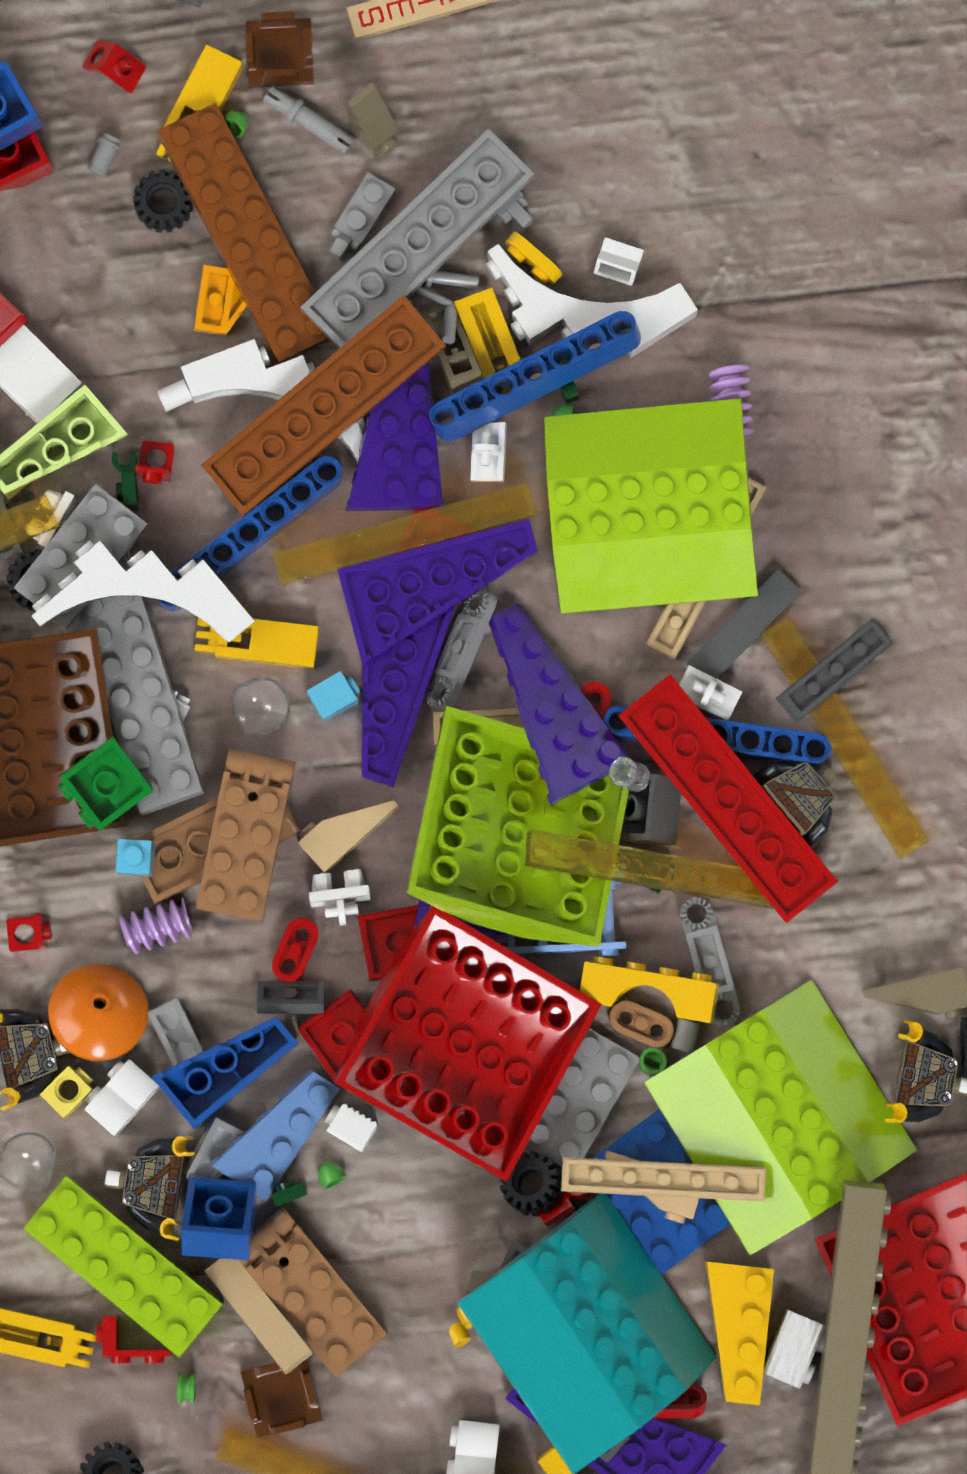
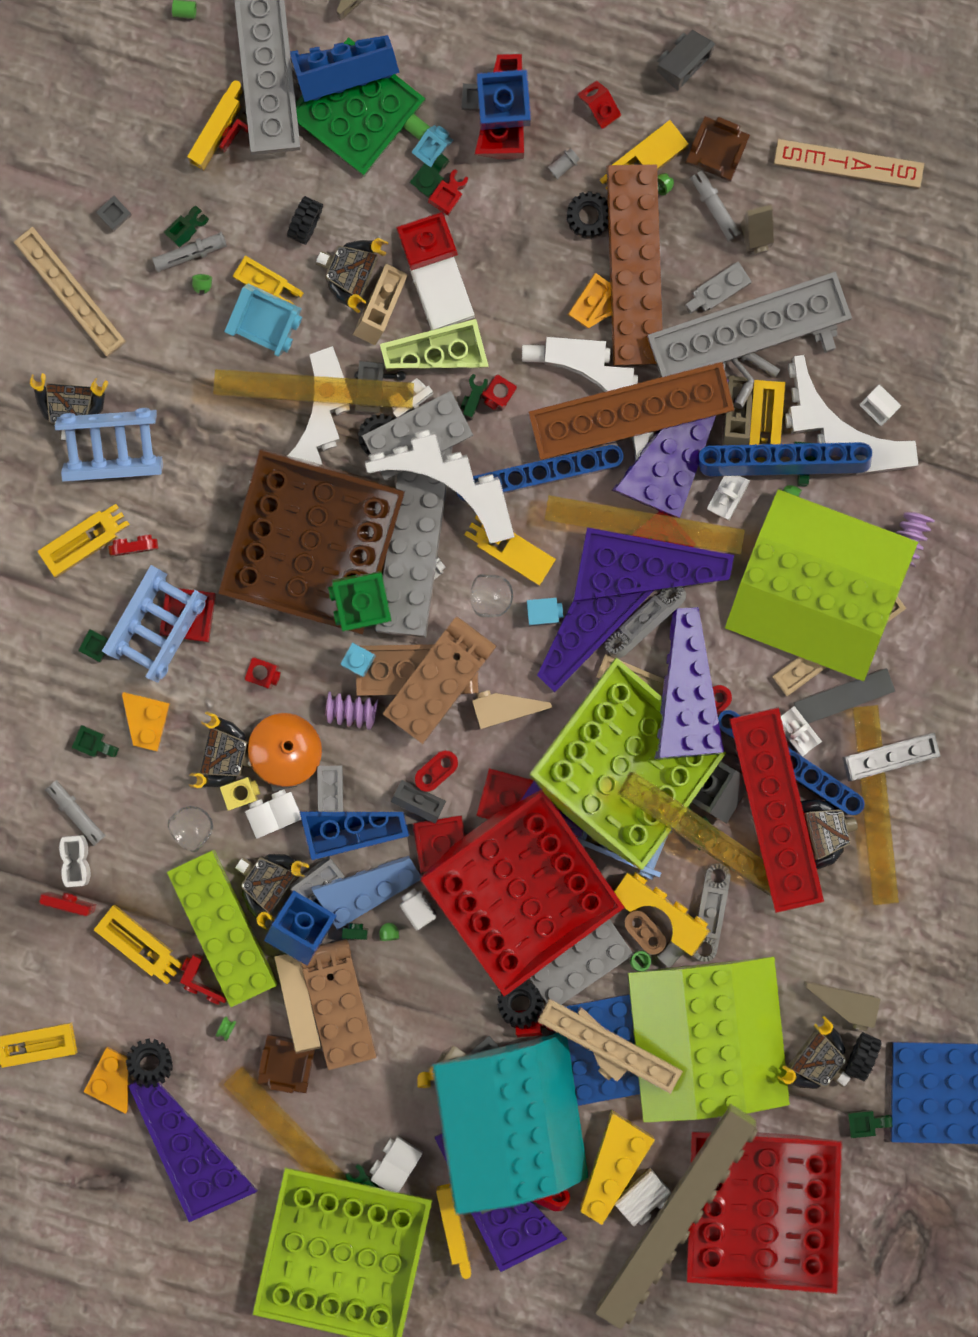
camera: 30 degrees right, 5 degrees up
white hips [309,869,371,926] -> none
yellow plate [505,232,562,285] -> none
clear bush [609,757,650,792] -> none

